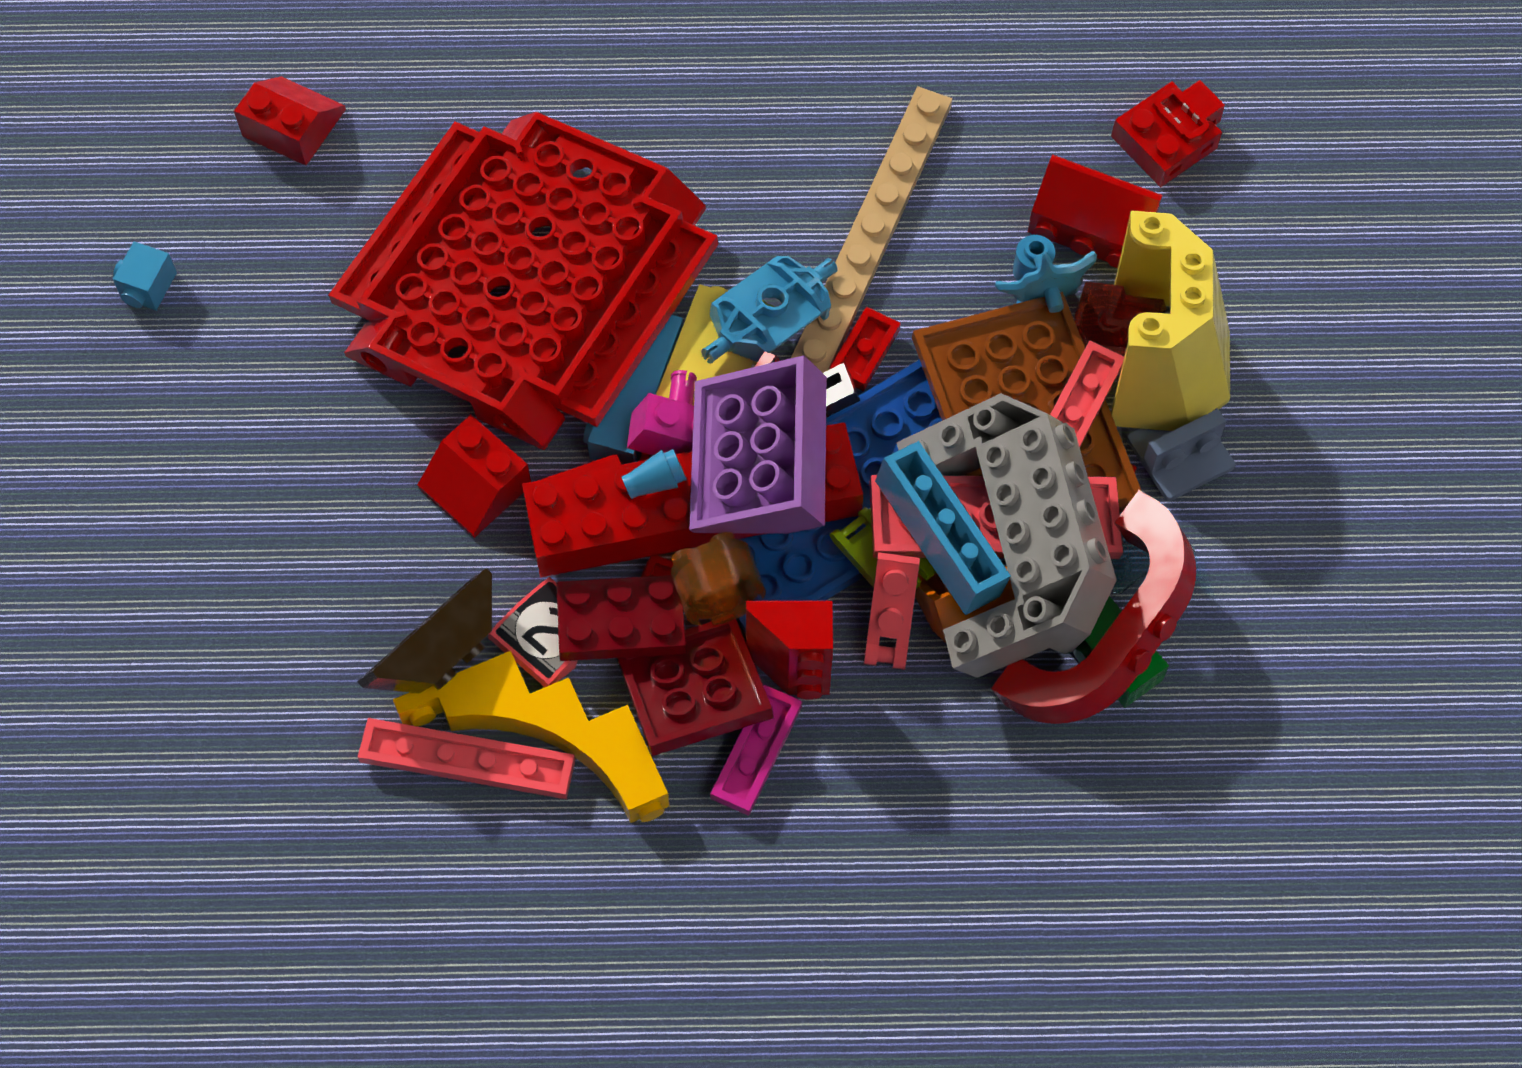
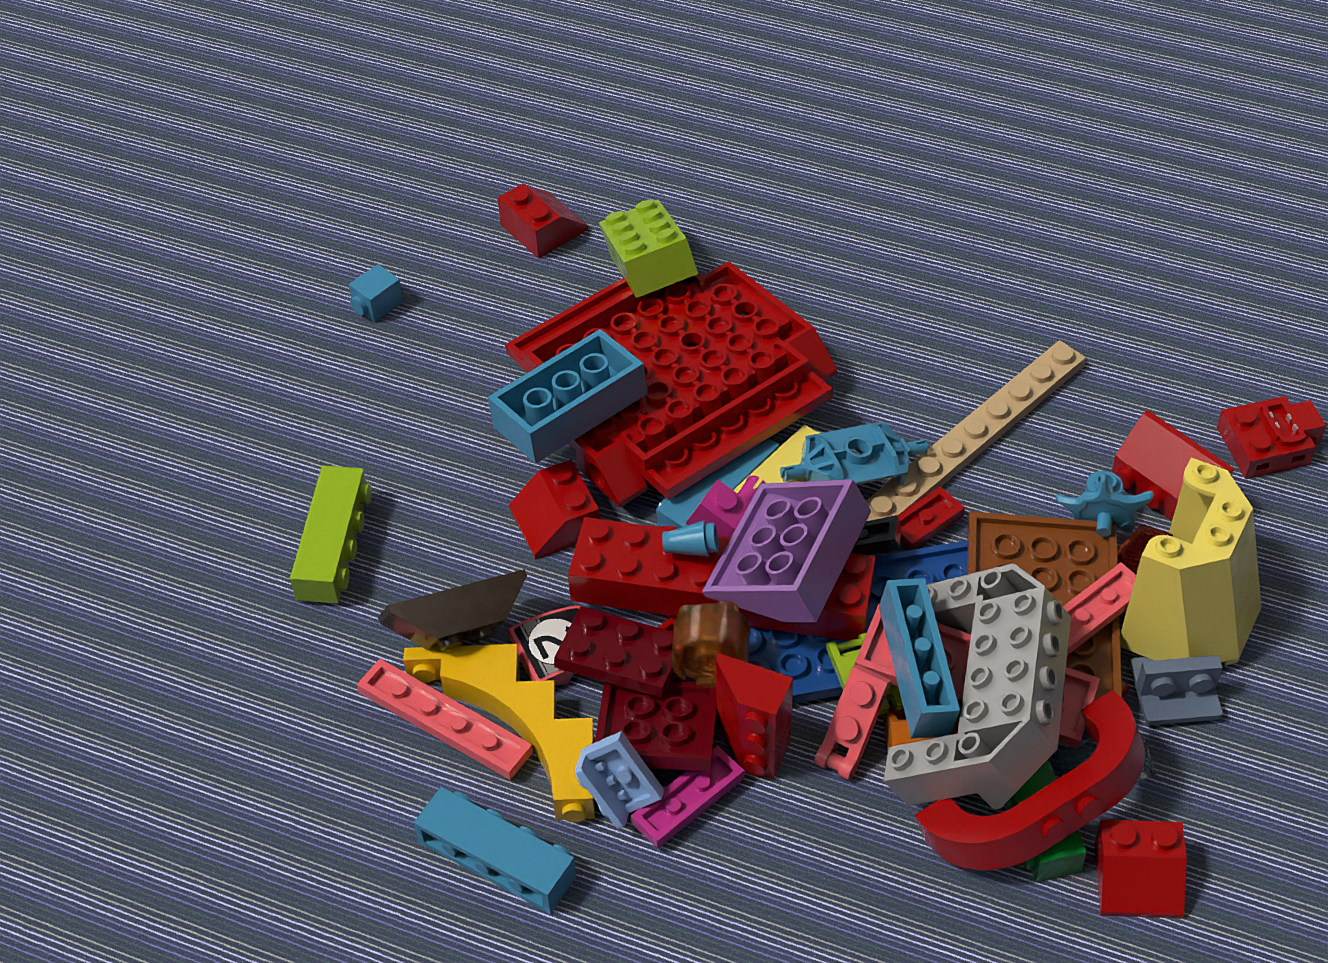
camera: 25 degrees right, 15 degrees down
none -> lime brick [290,465,372,604]
none -> dark azure brick [414,787,577,914]
none -> dark azure brick [488,329,647,464]
none -> light blue bracket [575,731,664,829]
none -> lime brick [599,199,698,298]
none -> red slope [1094,819,1187,919]

